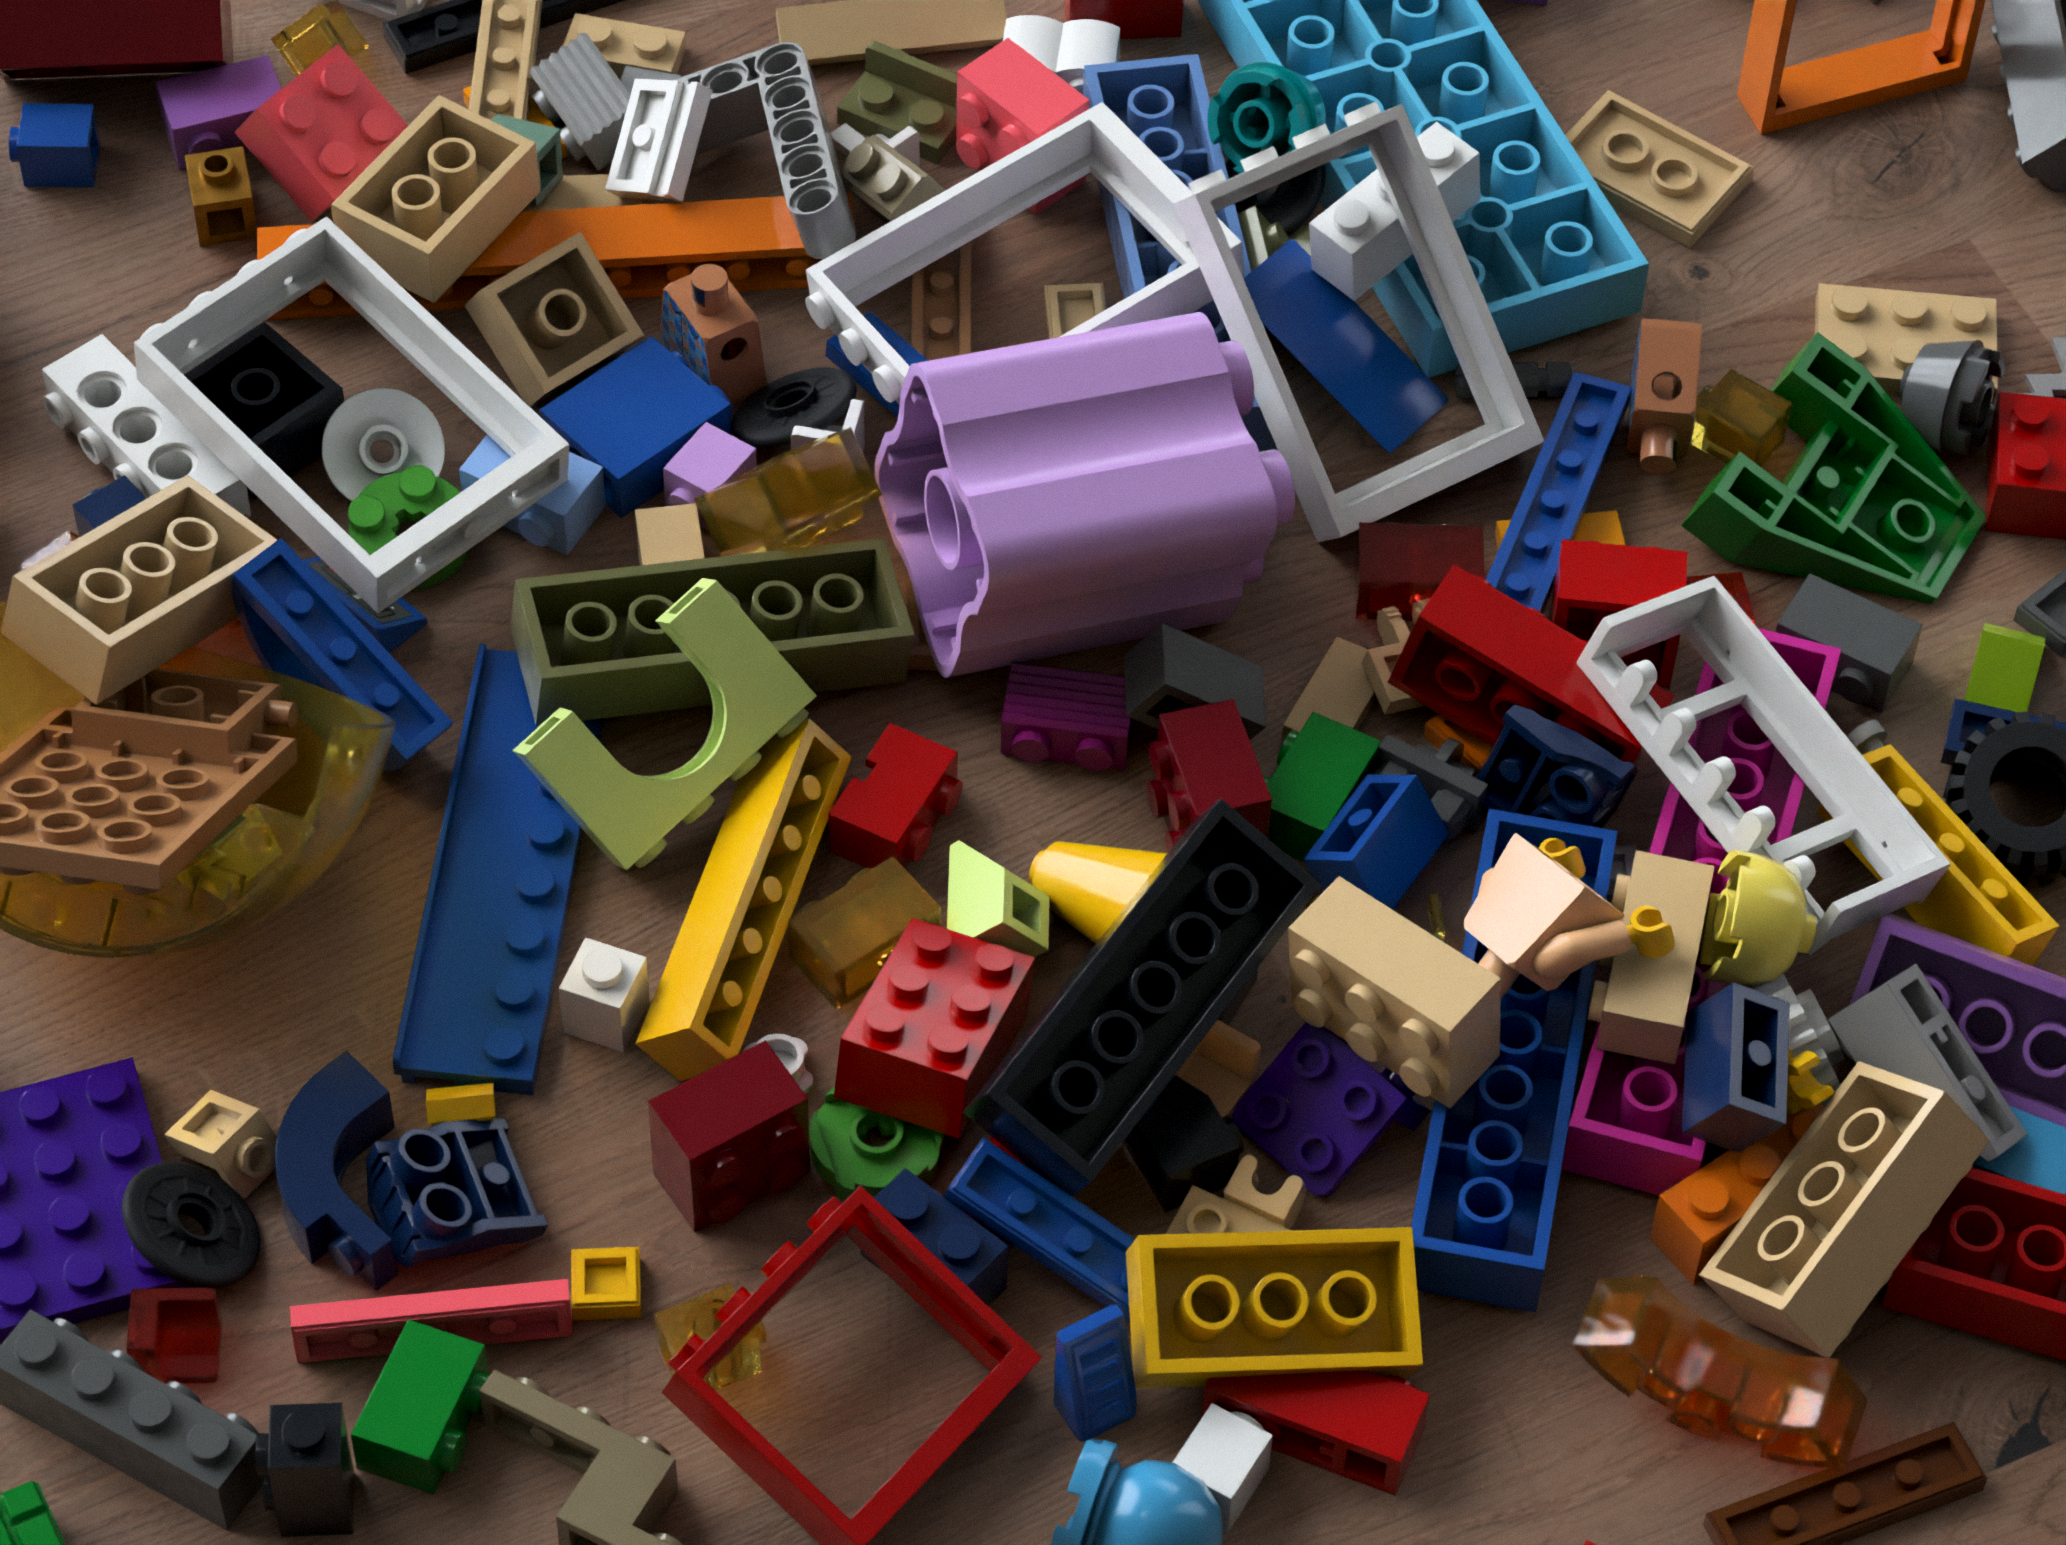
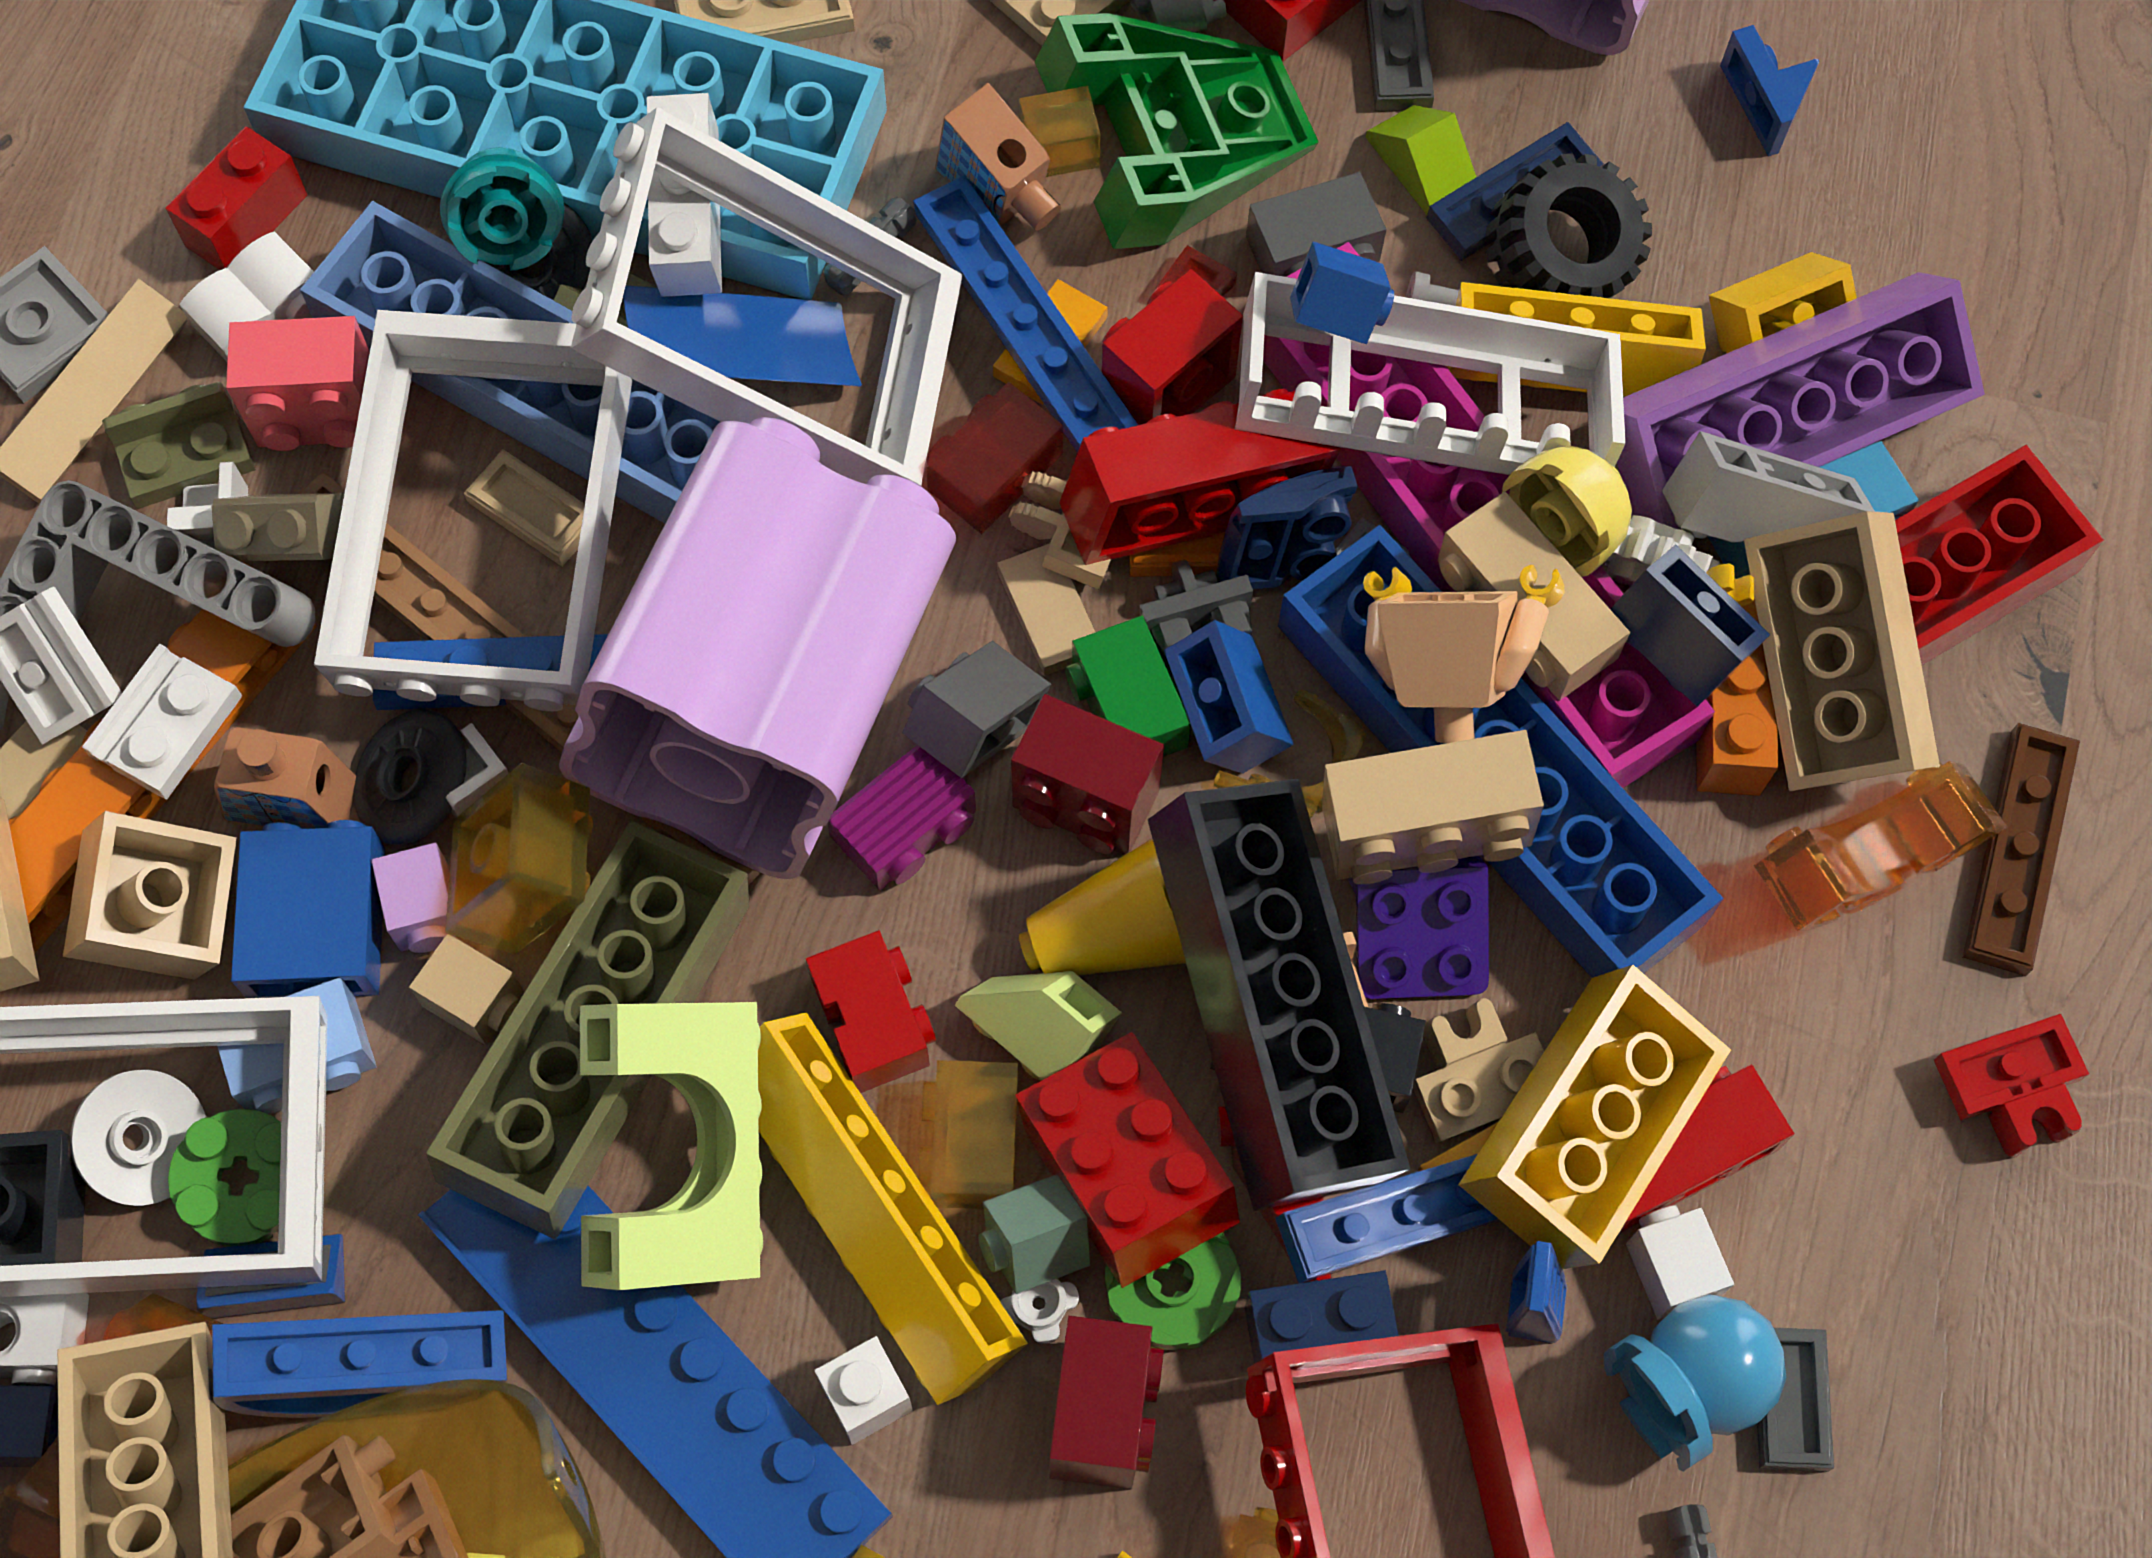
camera: 50 degrees left, 15 degrees up
none -> white plate [82,644,242,800]
none -> sand green brick [978,1174,1090,1294]
none -> blue brick [1290,241,1394,345]

